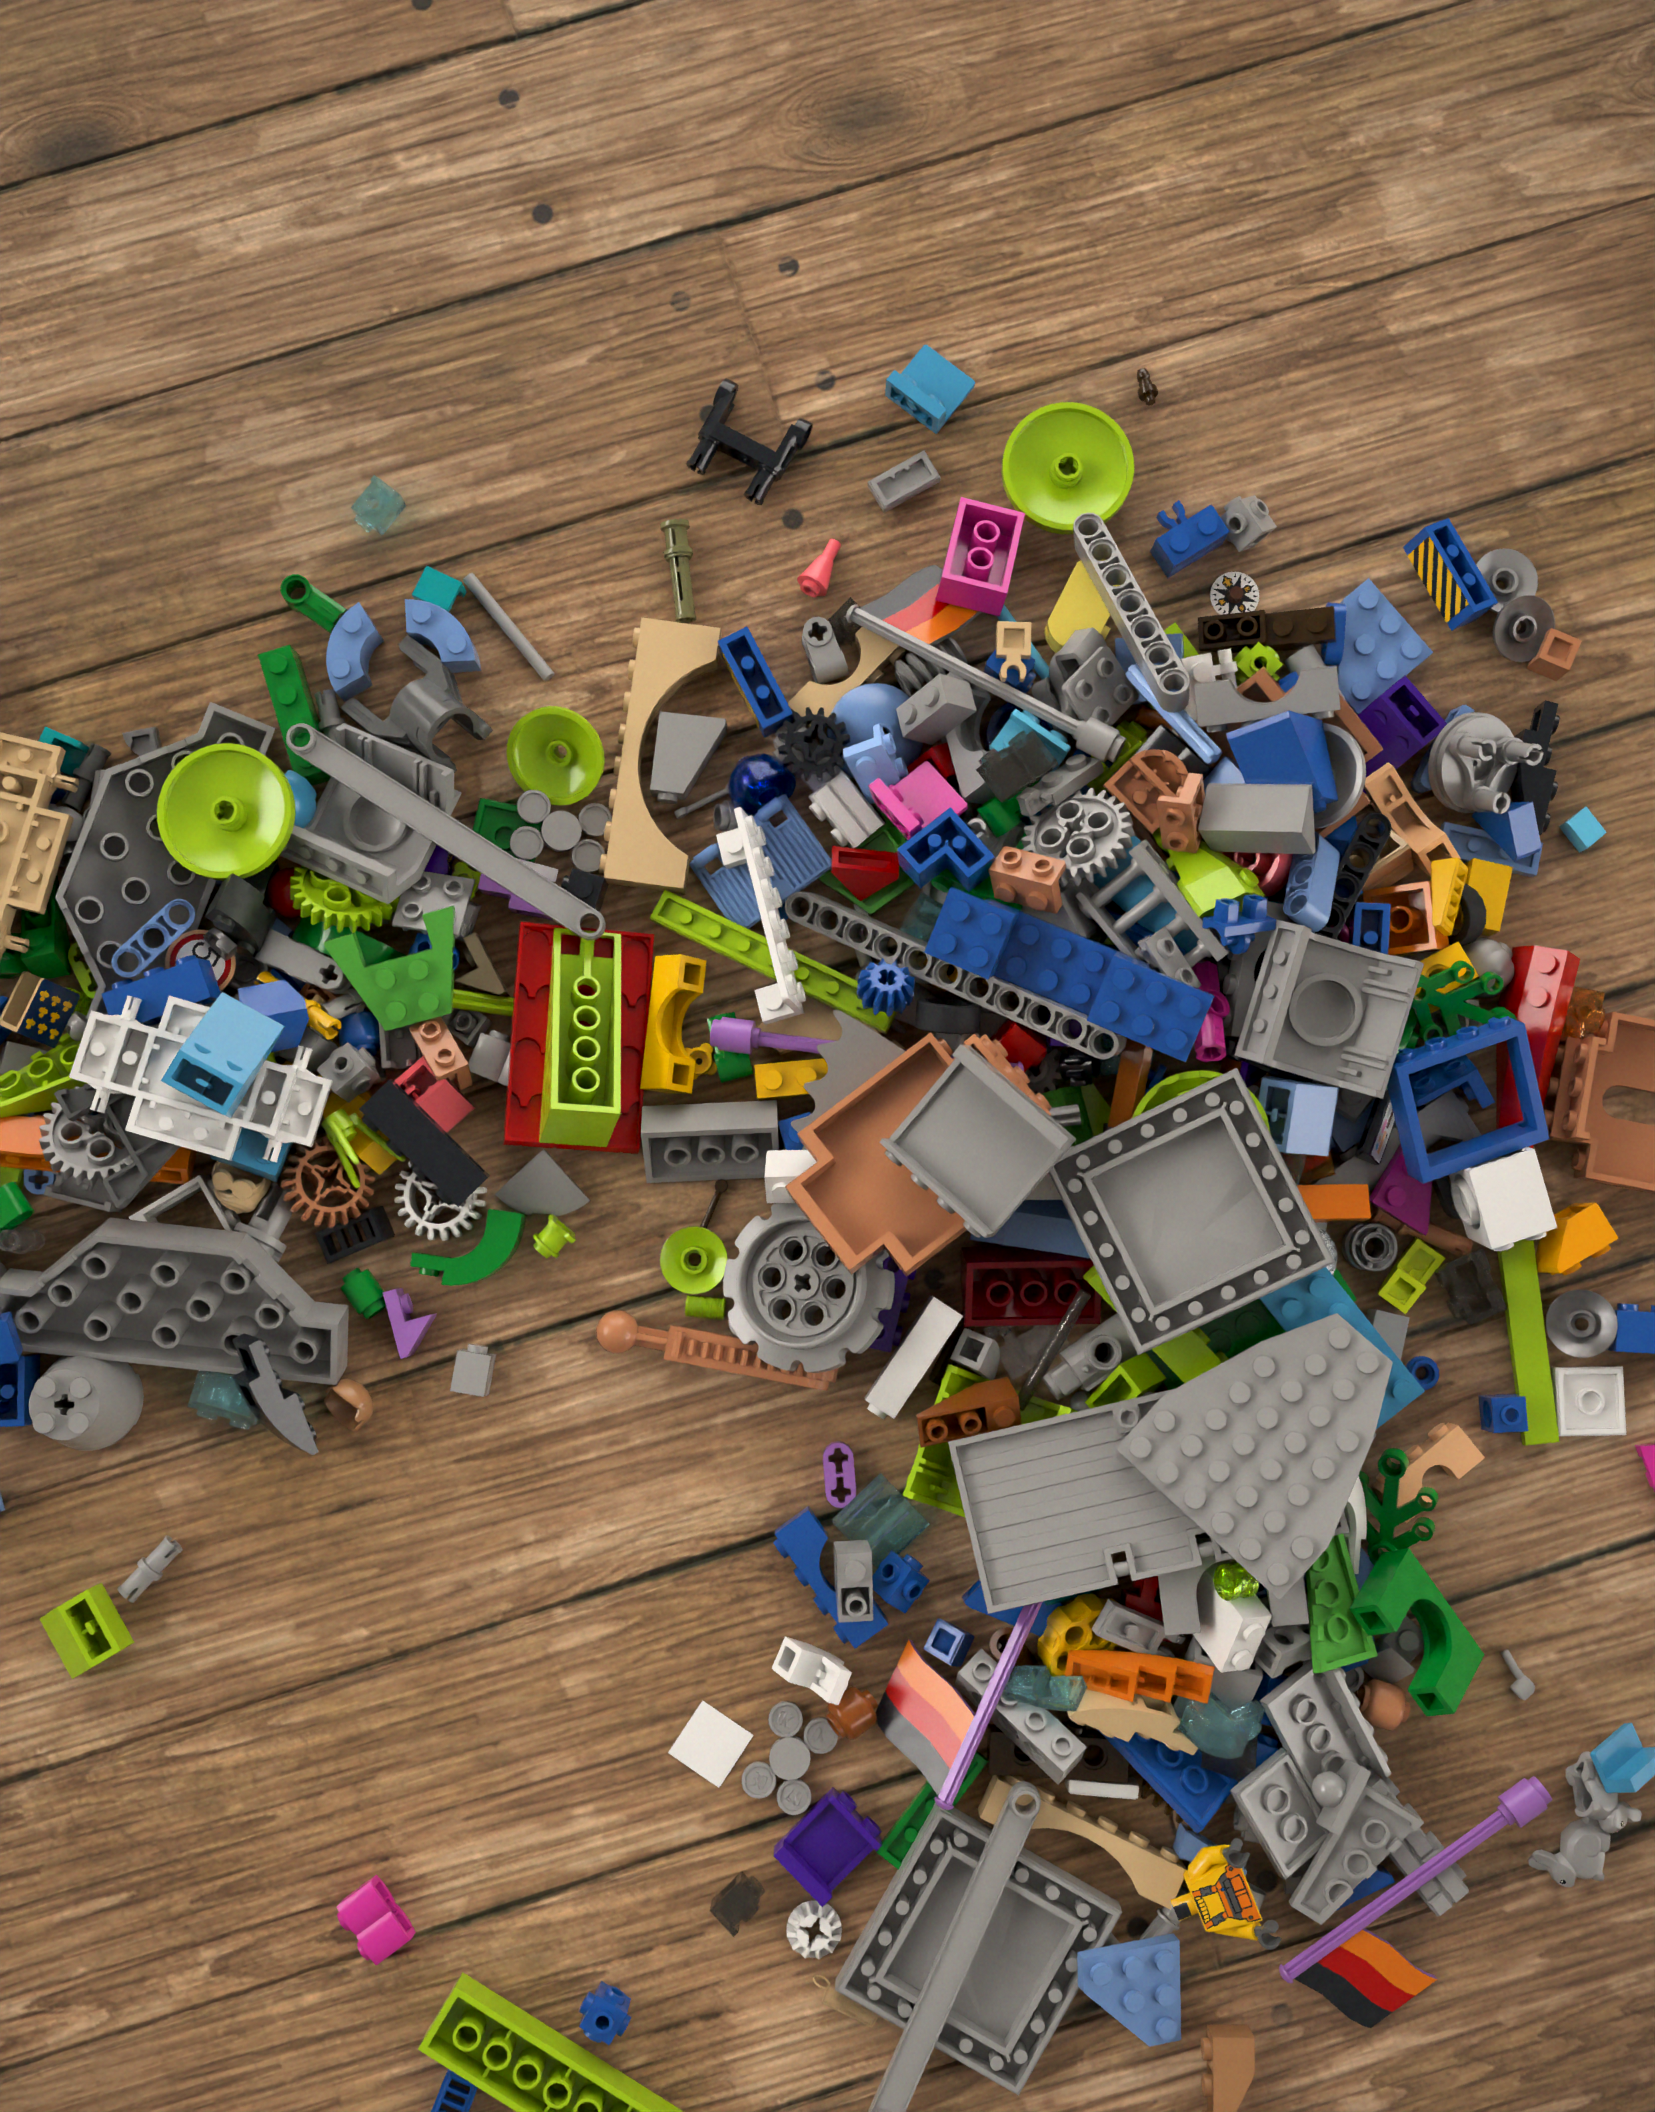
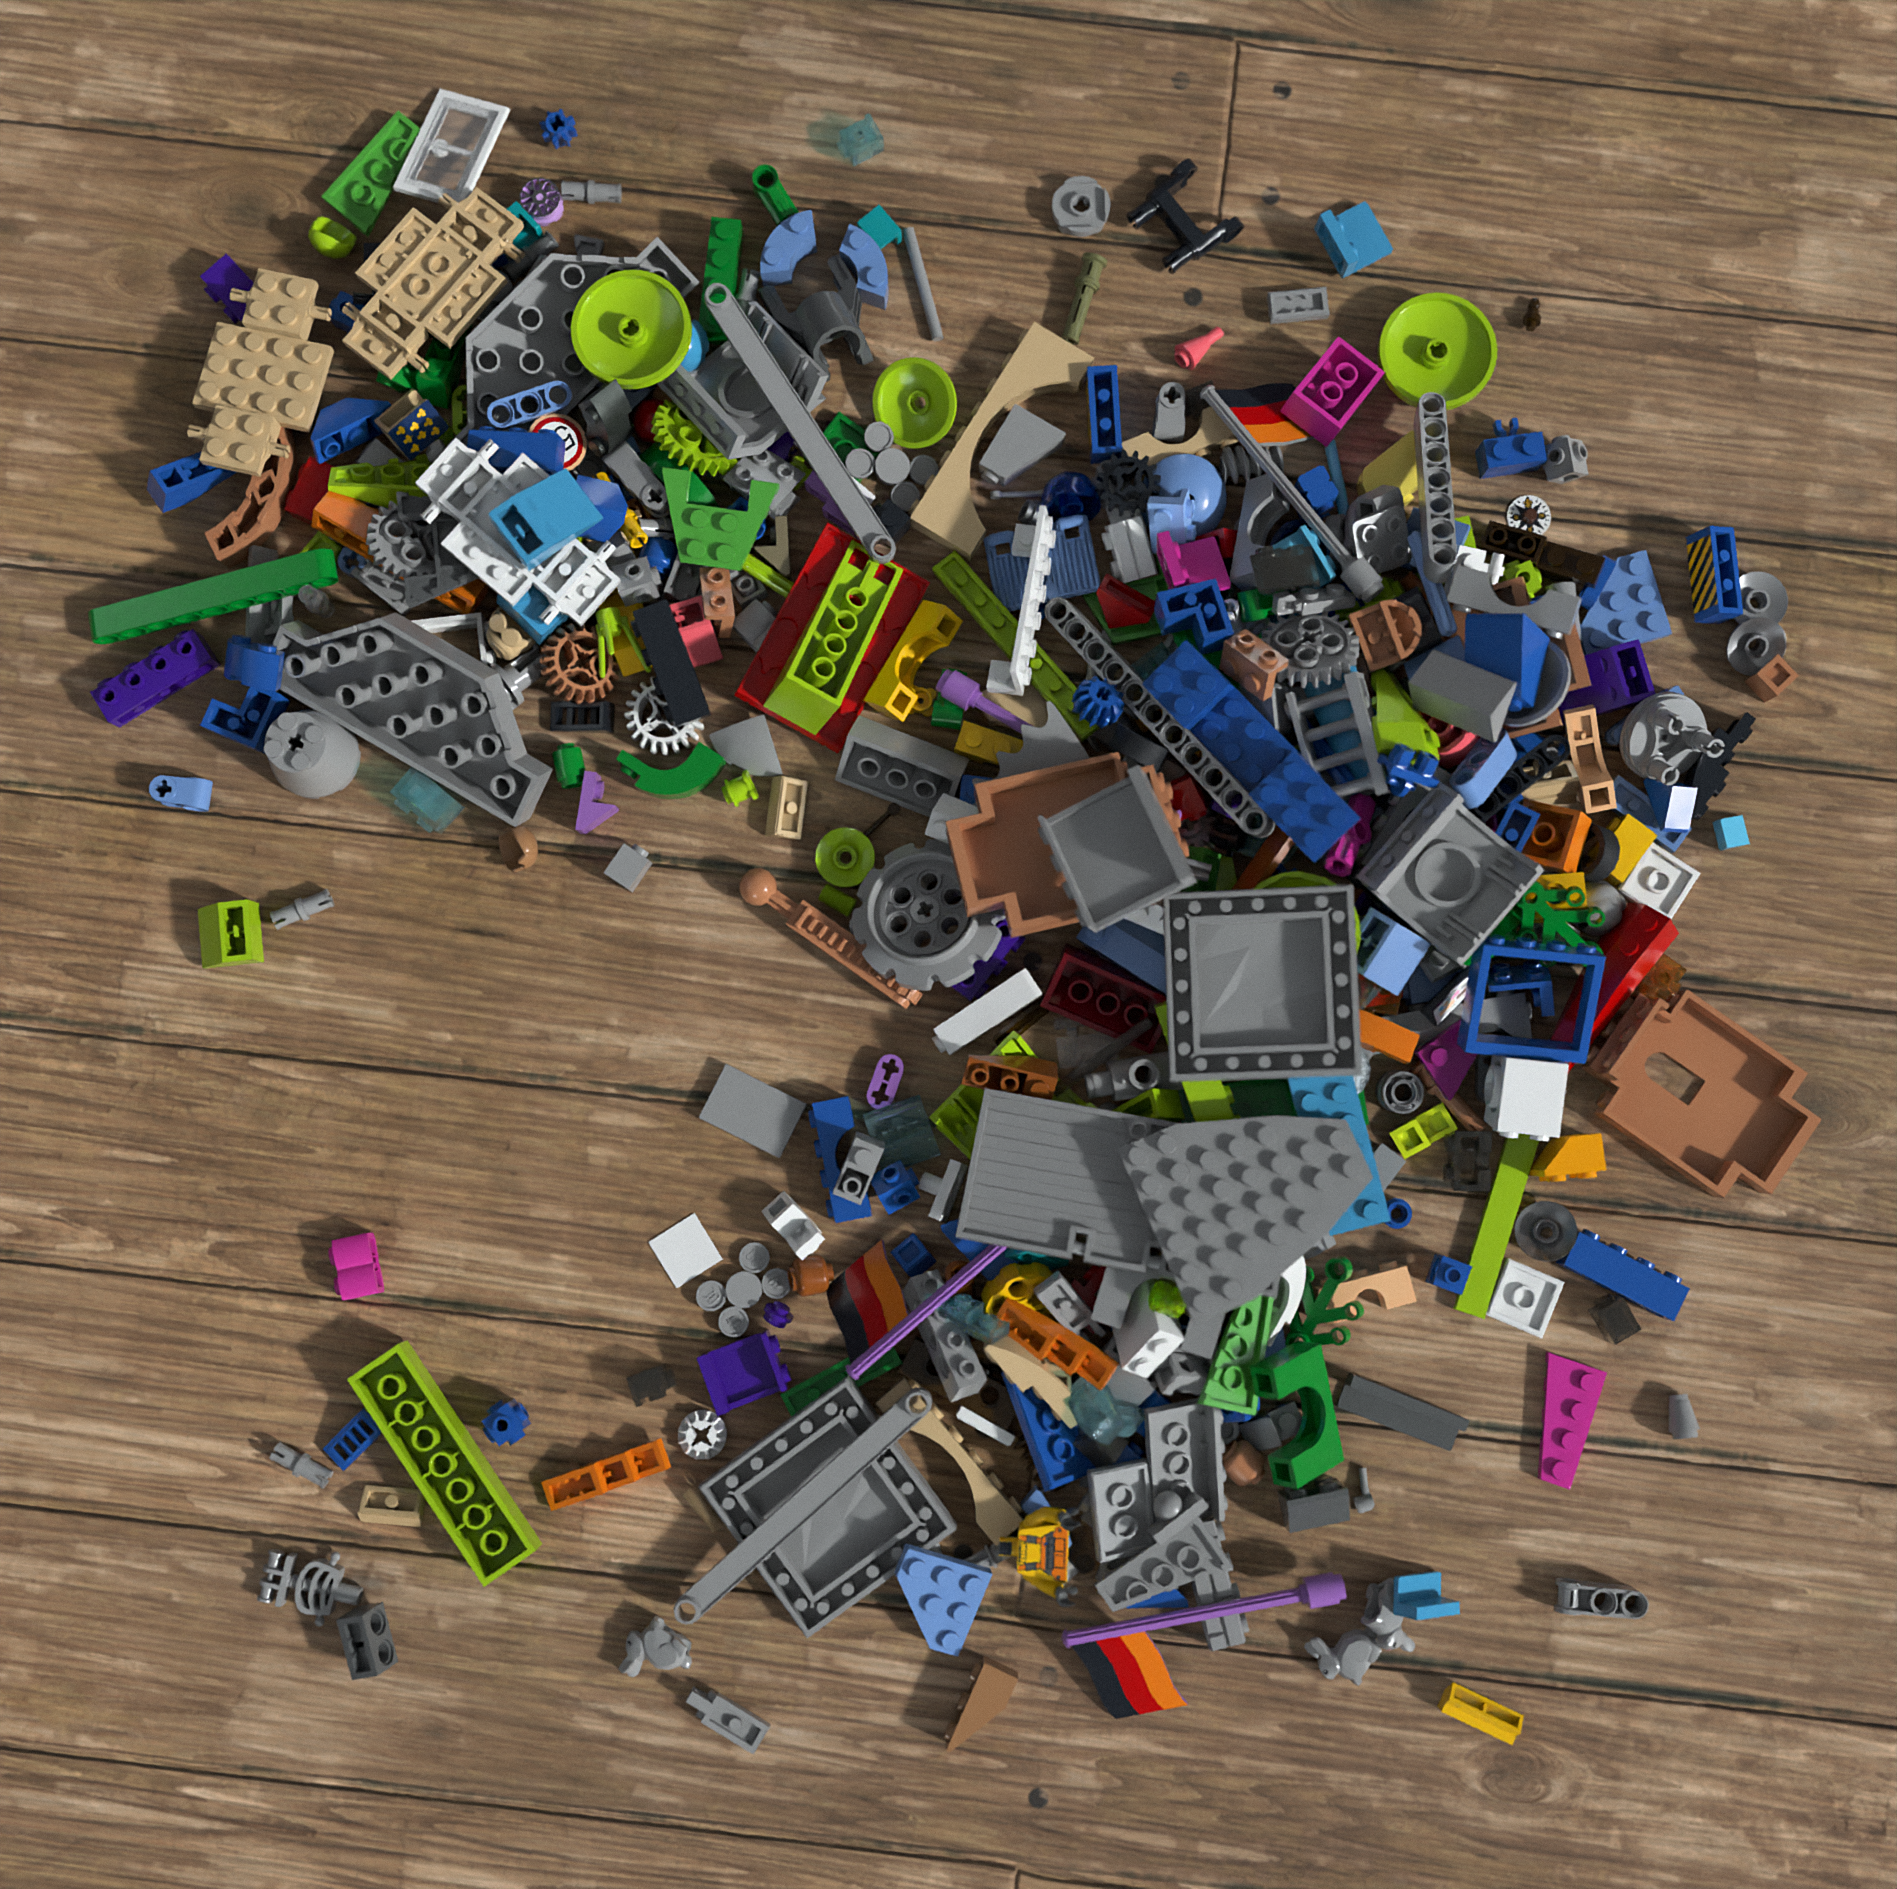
camera: 25 degrees right, 0 degrees up
flat silver tile [203,927,237,961] -> none
slope [233,1333,319,1455] -> none
light grey brick [896,674,977,745] -> none
light grey brick [950,1328,1000,1380] -> none
tan plate [996,621,1031,682] -> none
light grey hinge [1138,926,1201,988] -> none
nougat bracket [1156,773,1205,853] -> none
yellow slope [1431,858,1467,936] -> none
none -> lavender wheel [519,177,564,226]
none -> blue gear [540,109,578,149]
none -> orange slope [541,1438,671,1511]
none -> light grey pin [561,180,622,204]
none -> light grey tile [699,1064,807,1158]
none -> dark purple plate [763,1301,793,1328]
none -> tan slope [765,776,808,840]
none -> white tile [919,1159,968,1222]
none -> light grey plate [1052,176,1110,237]
none -> dark grey slope [1277,1476,1350,1533]
none -> dark grey panel [1337,1372,1470,1451]
none -> white tile [1616,842,1701,919]

